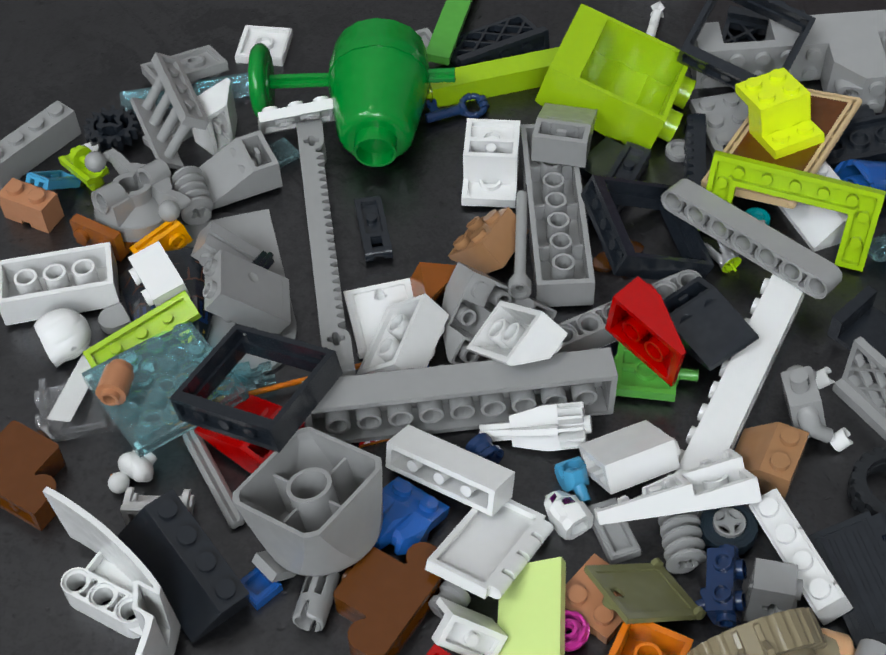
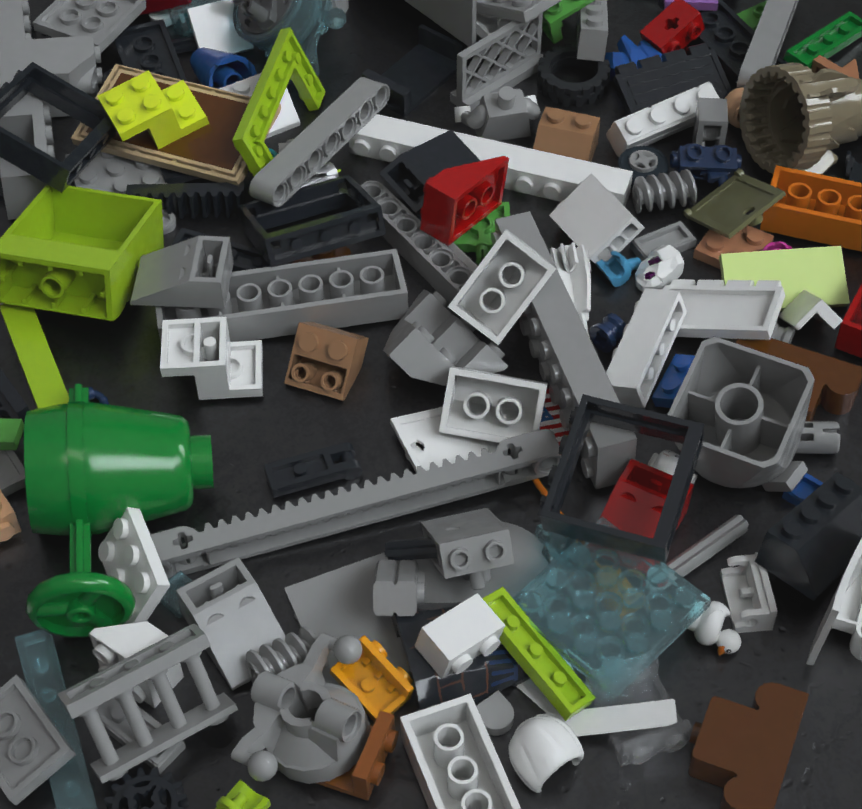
camera: 100 degrees left, 0 degrees up
nougat brick [95,359,134,406] -> none
dark orange slope [410,262,456,301] -> none
light grey piece [508,190,532,299] -> none
white wedge [594,449,762,525] -> none

